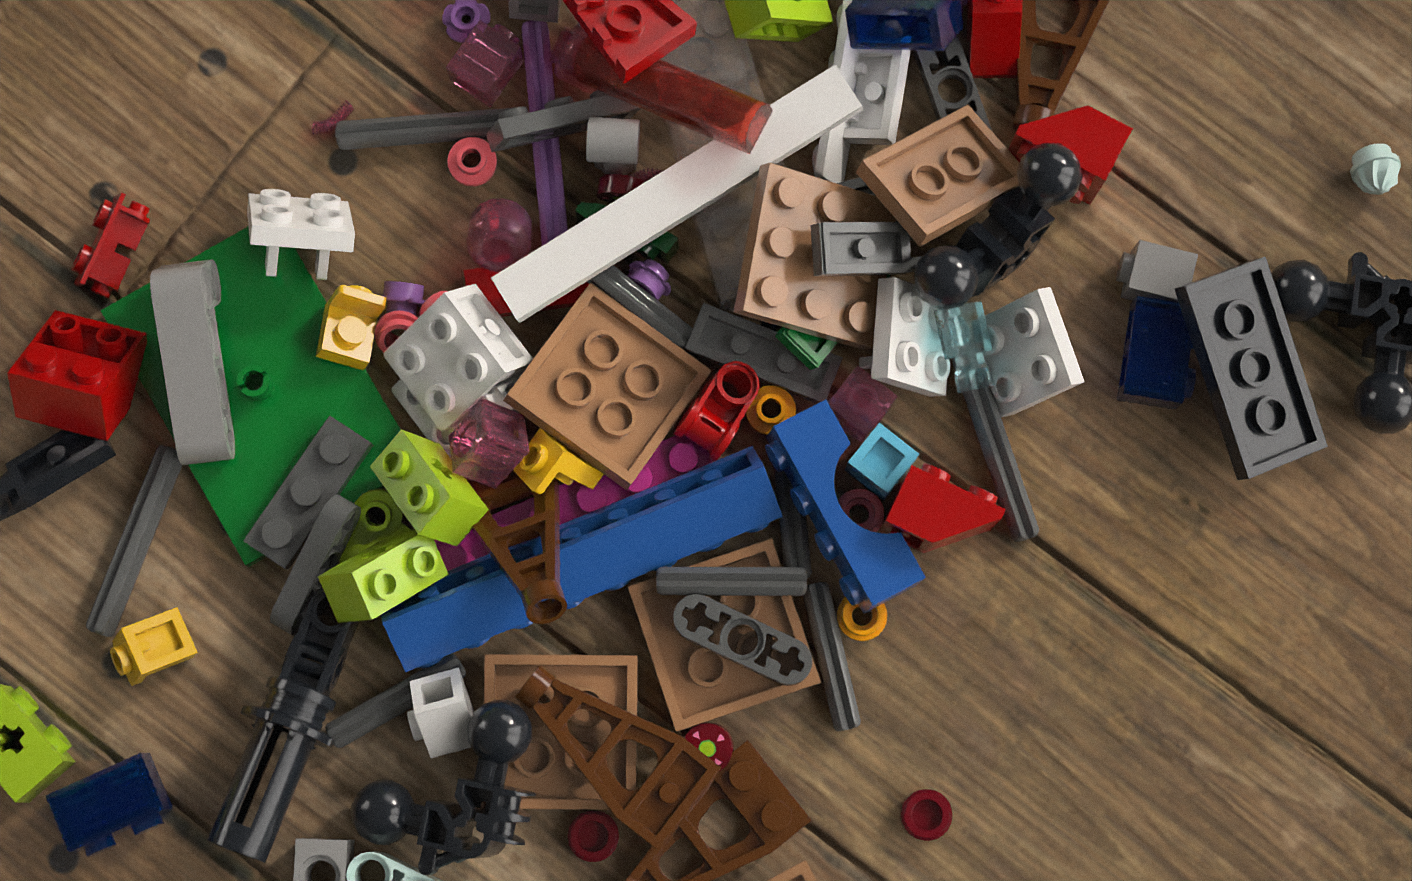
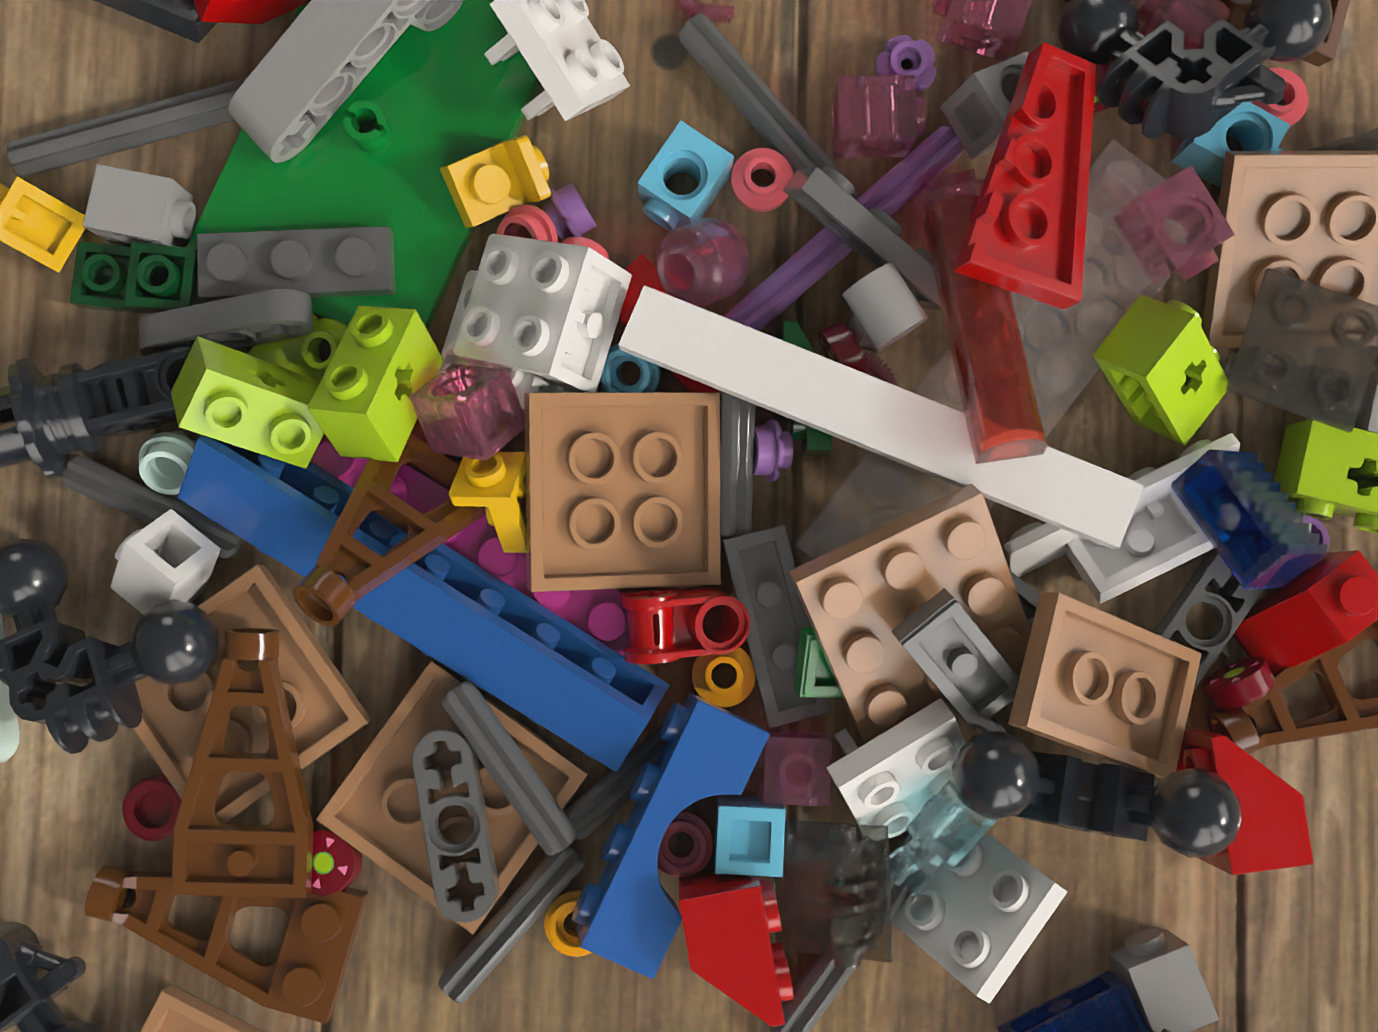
camera: 50 degrees right, 5 degrees up
none -> dark green slope [70,241,198,314]
none -> light grey brick [83,164,196,247]
none -> light aqua plate [139,430,197,495]
none -> medium azure plate [599,343,661,393]
none -> medium azure brick [637,120,734,234]
none -> clear smoke hinge [773,819,893,968]
none -> dark red tile [1204,657,1276,710]

